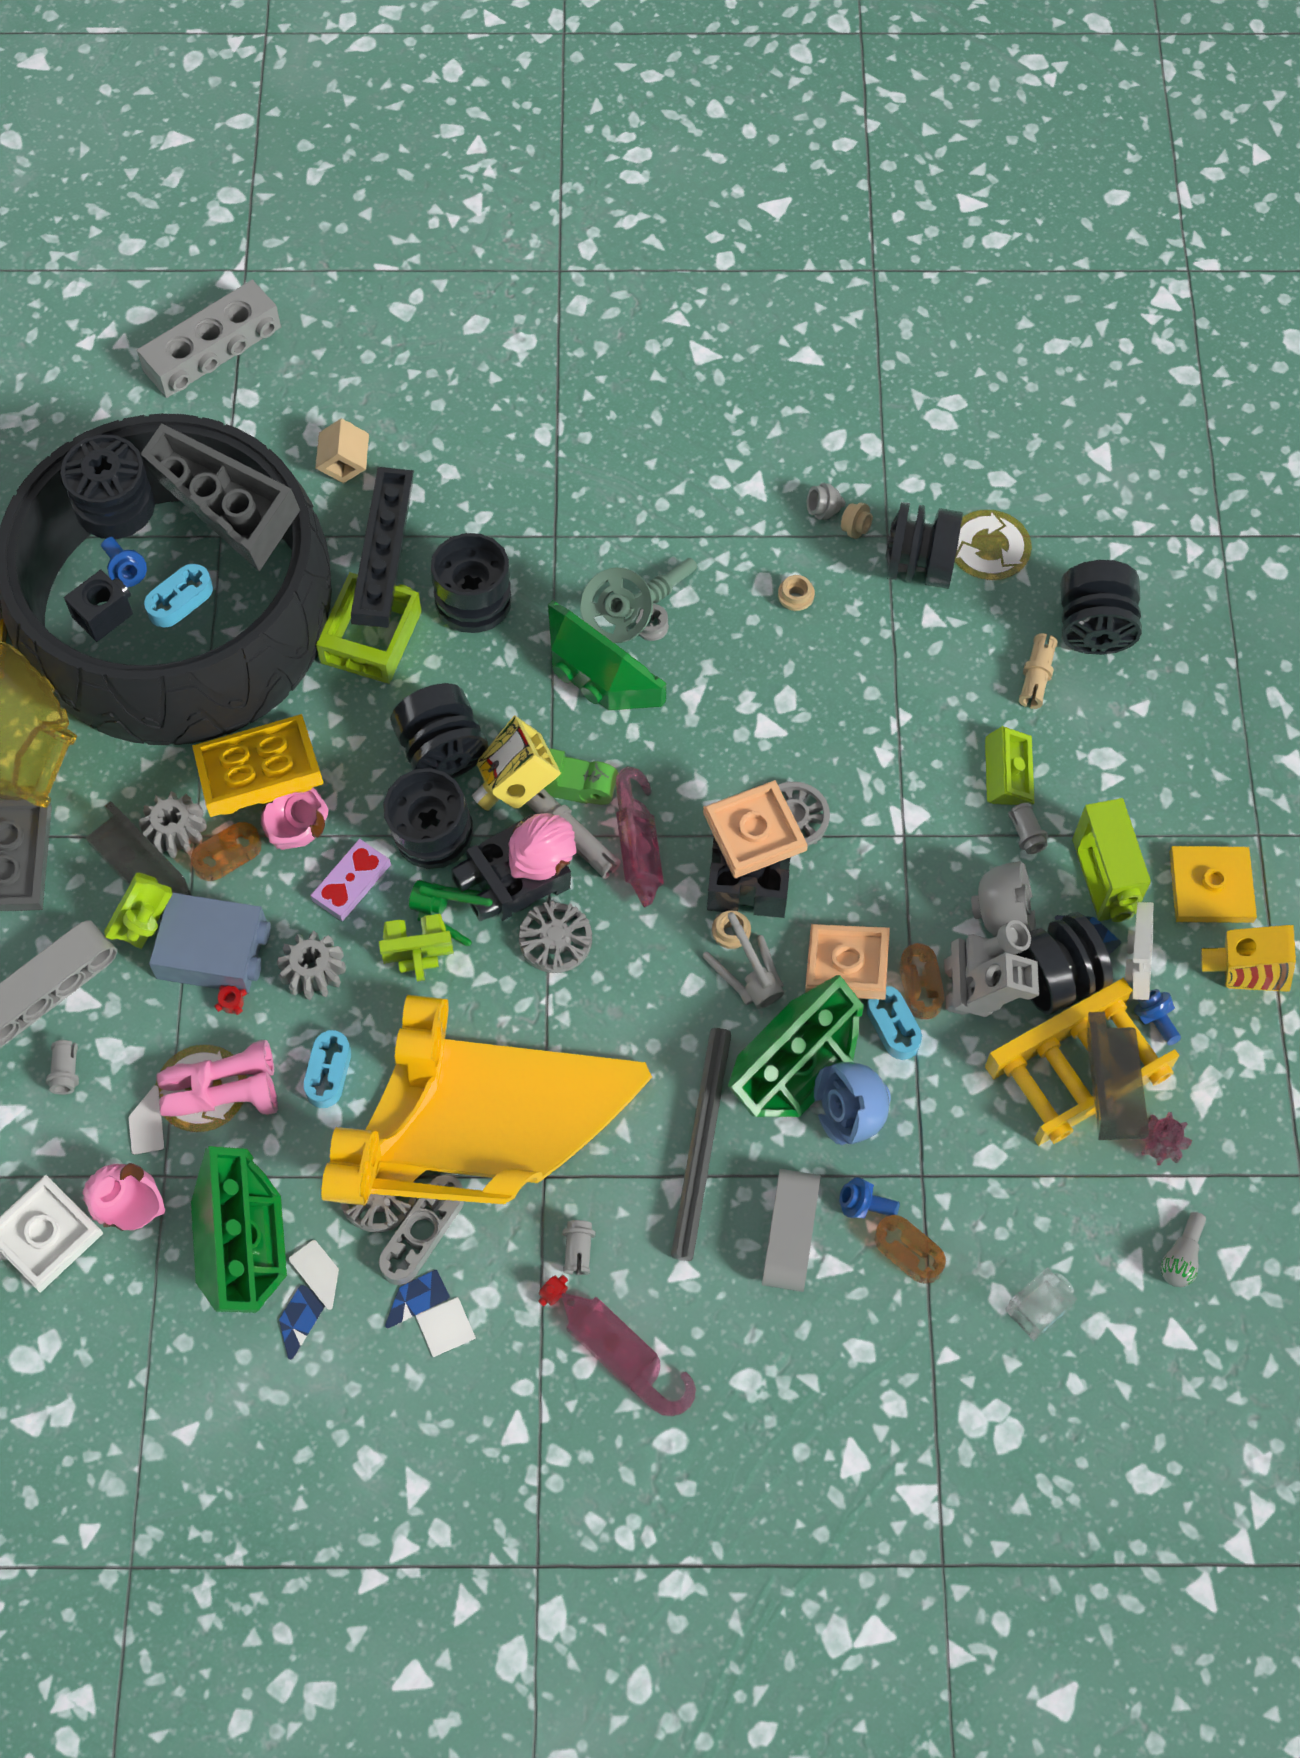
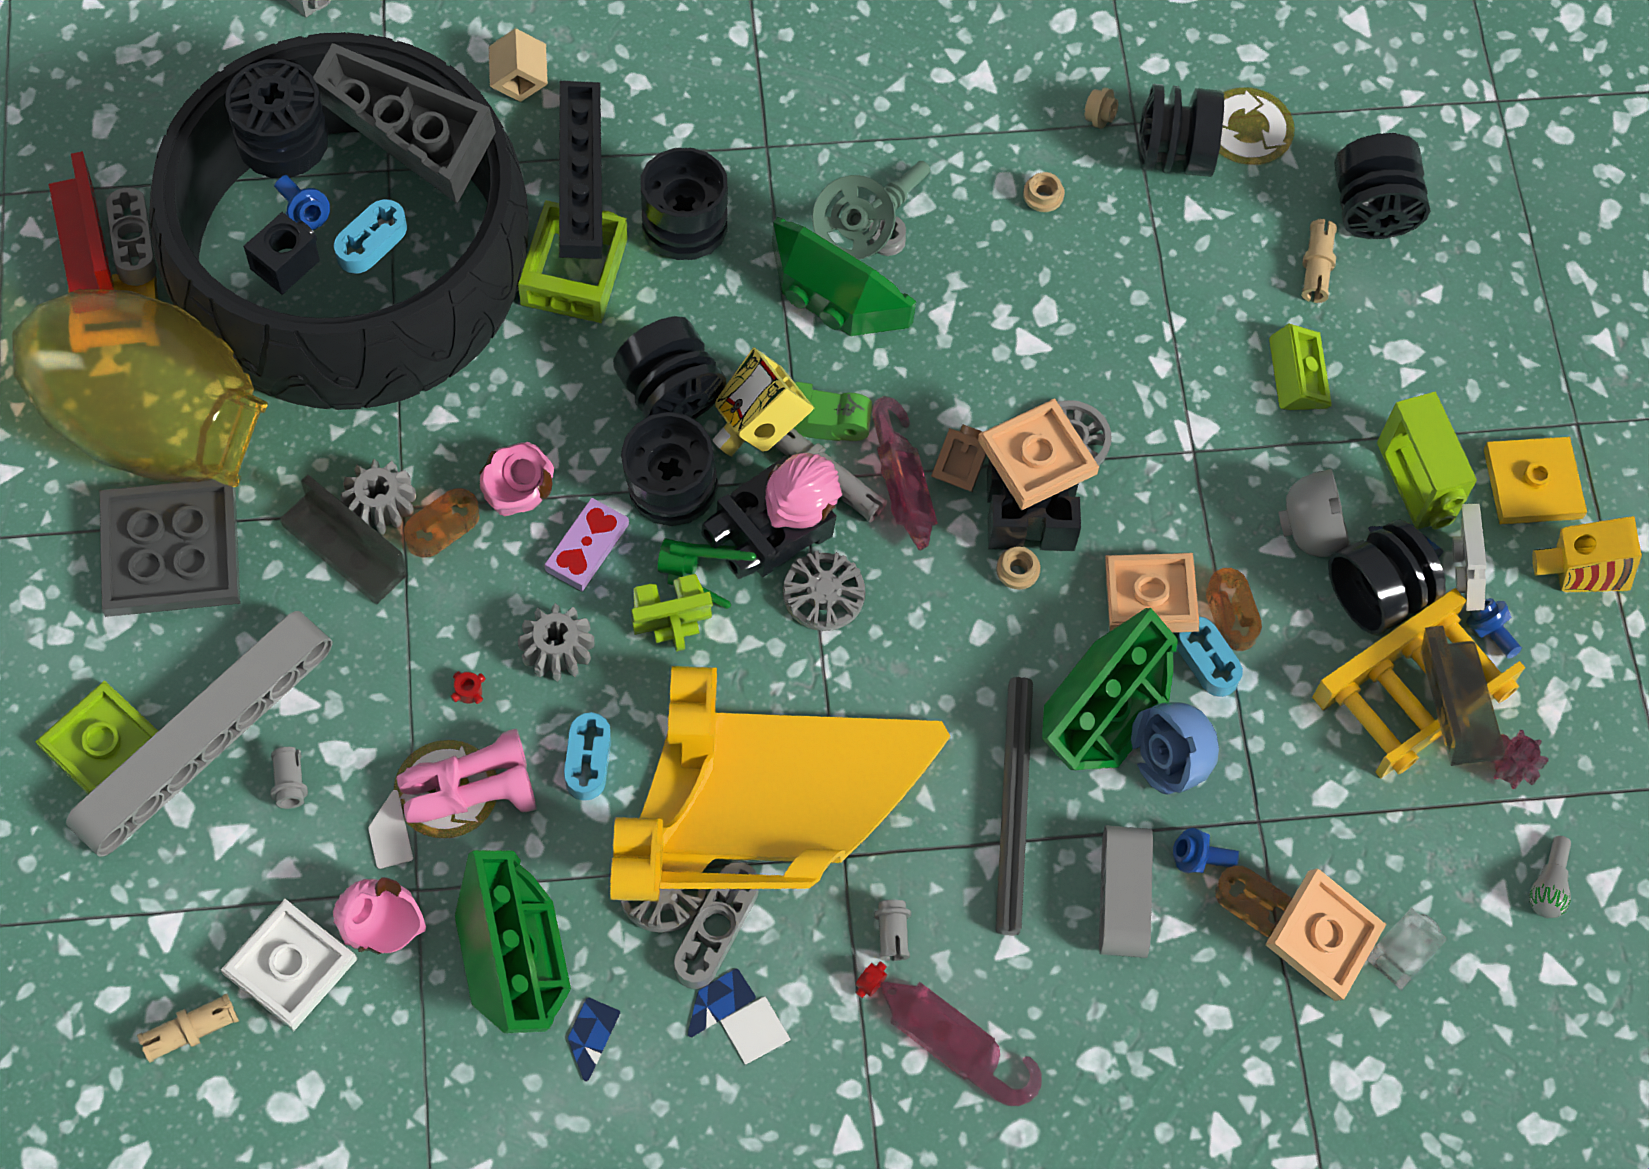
camera: 10 degrees left, 0 degrees up
lime hips [104,872,173,949] -> none
sand blue brick [149,893,271,994] -> none
yellow plate [192,714,324,817] -> none
white sticker [289,1240,339,1310] -> none
light grey plant [703,912,784,1009] -> none
light grey plate [807,483,846,520] -> none
light grey hips [944,920,1039,1017] -> none
light grey pin [1008,803,1048,854] -> none
none -> medium nougat bracket [931,424,987,492]
none -> light nougat plate [1265,869,1386,1001]

